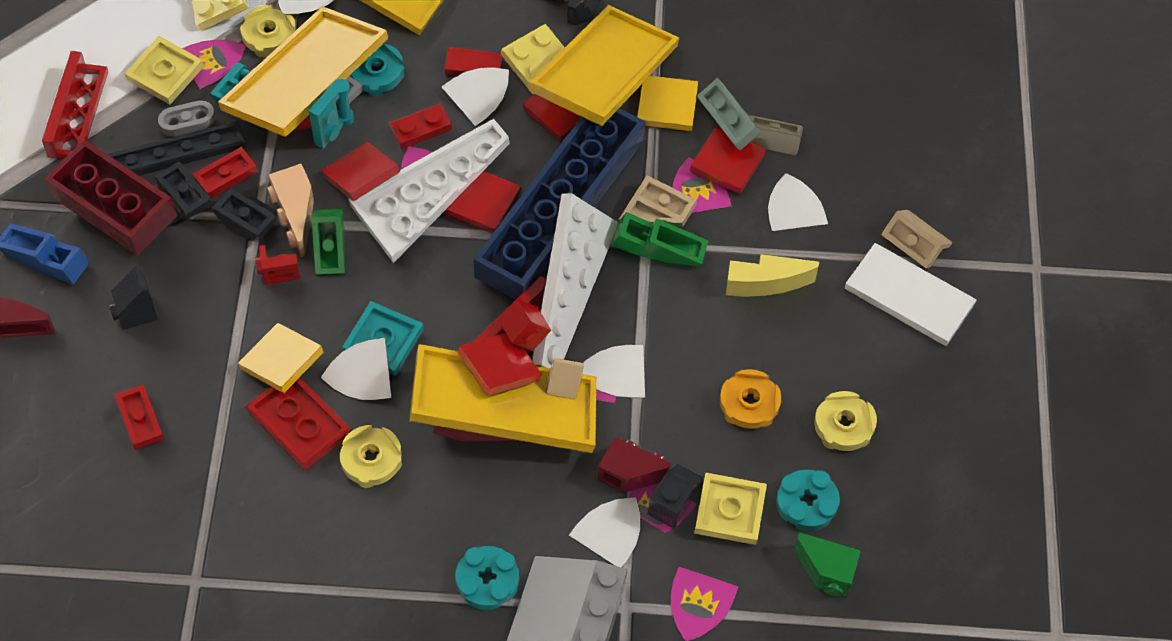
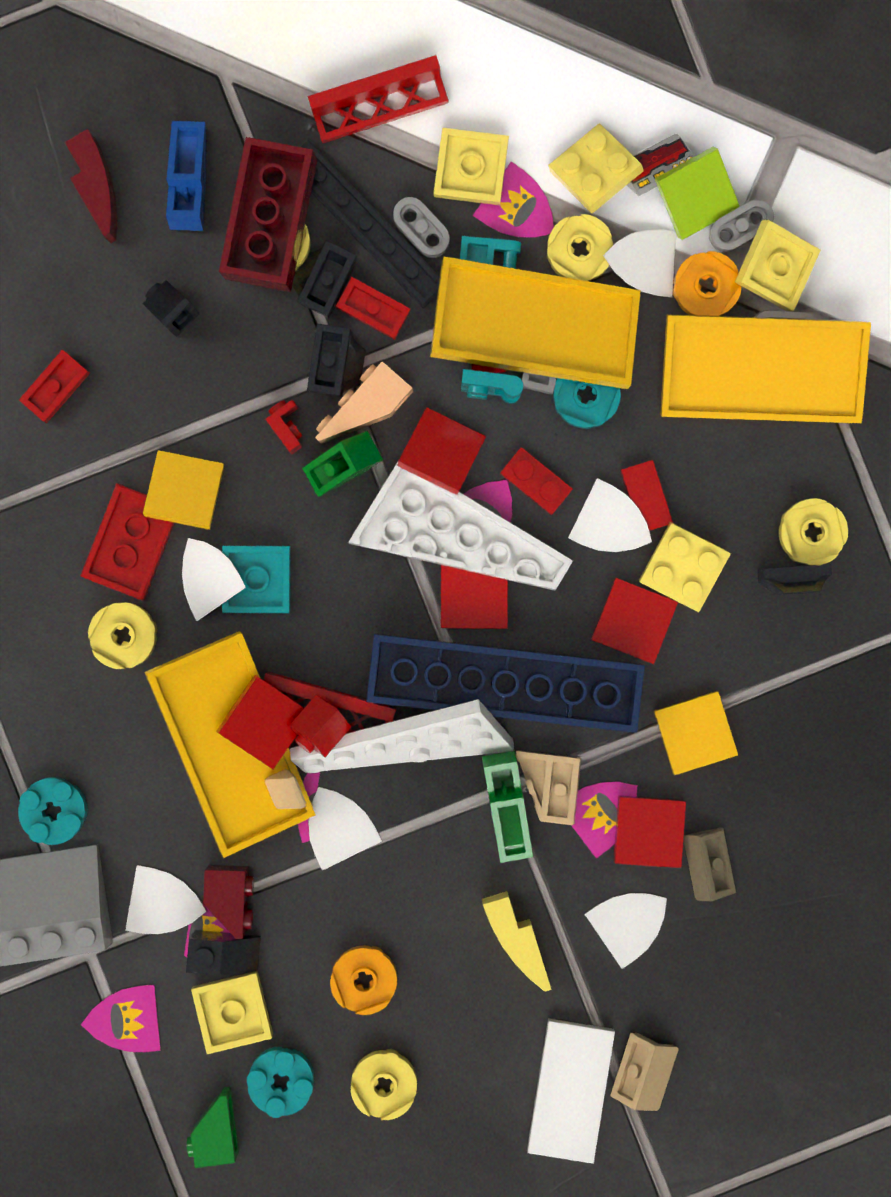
camera: 65 degrees right, 30 degrees up
yellow tile [528,5,679,126] -> none
sand green plate [697,77,761,150] -> none

